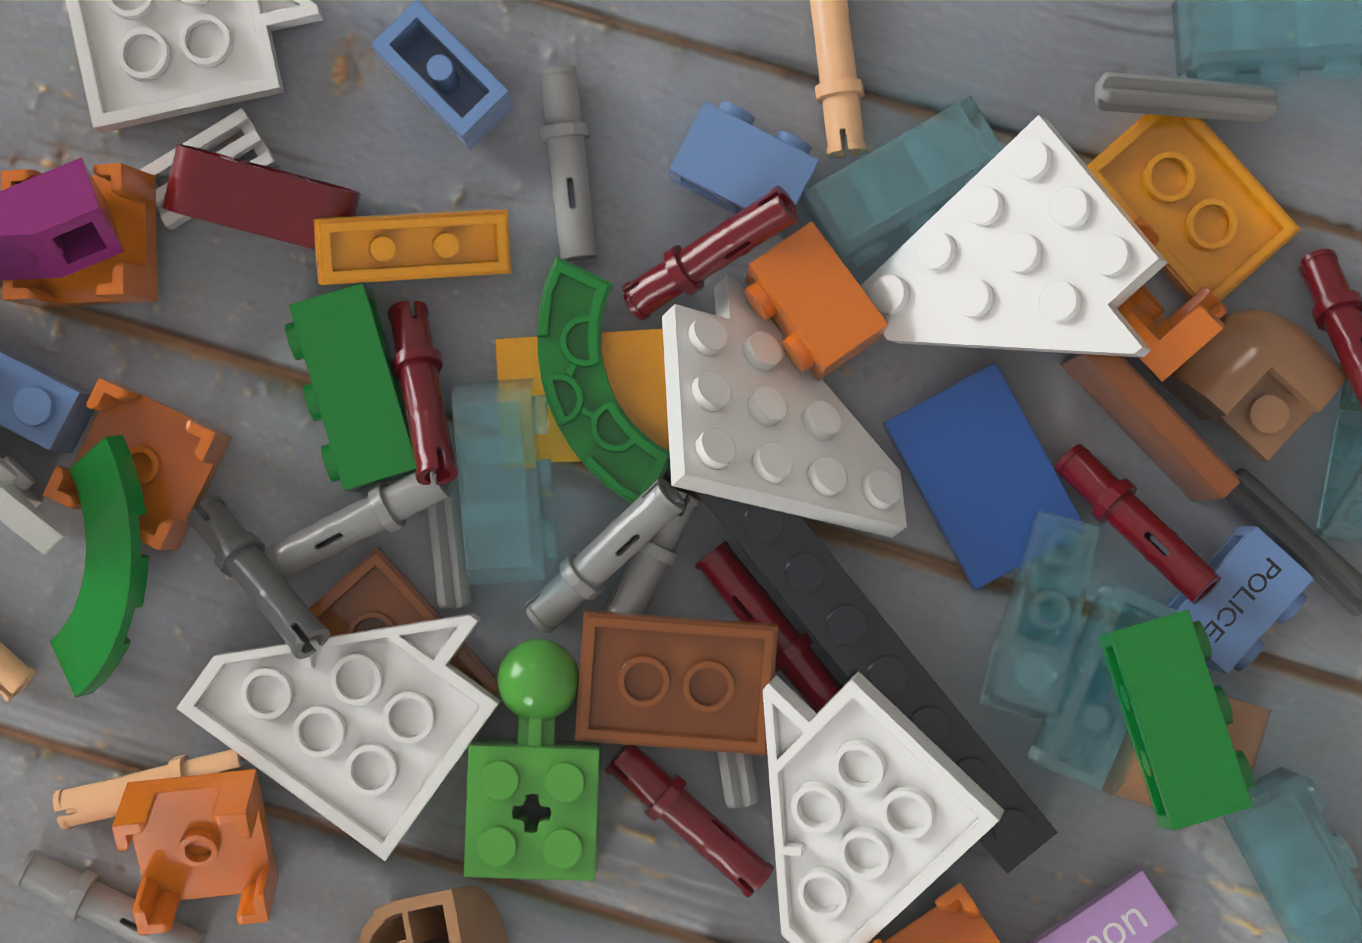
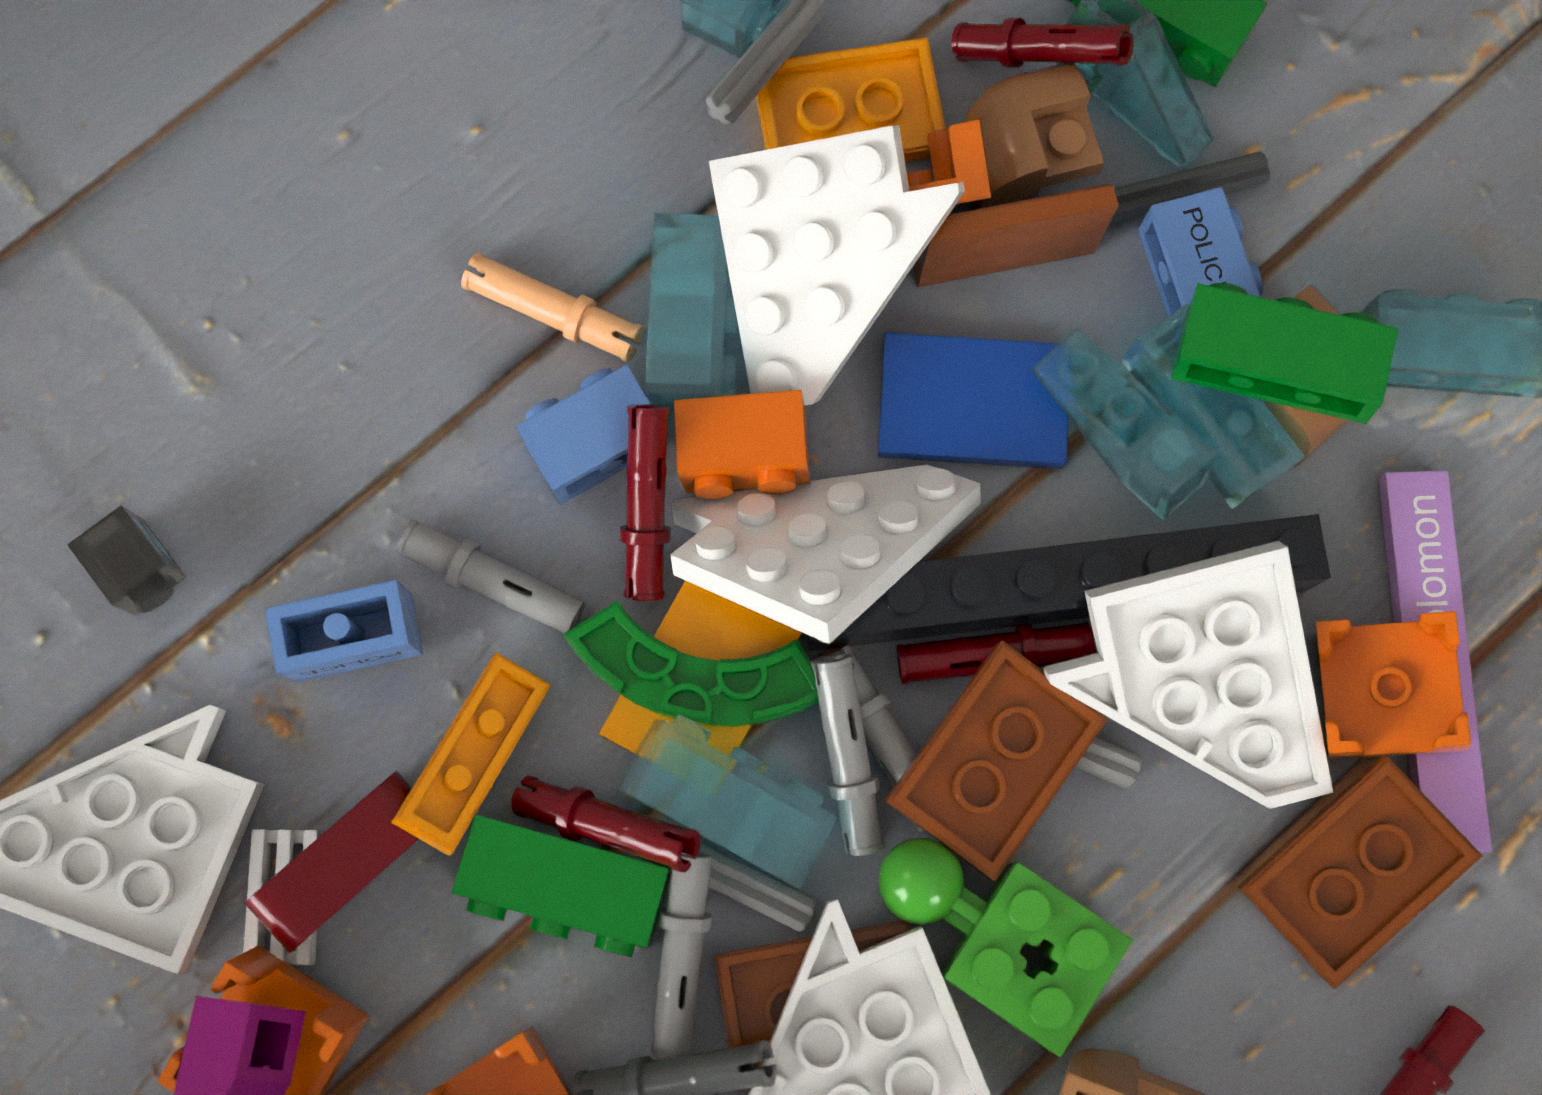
camera: 60 degrees left, 10 degrees down
dark red pin [604,745,774,898] -> none
dark red pin [1055,444,1221,605] -> none

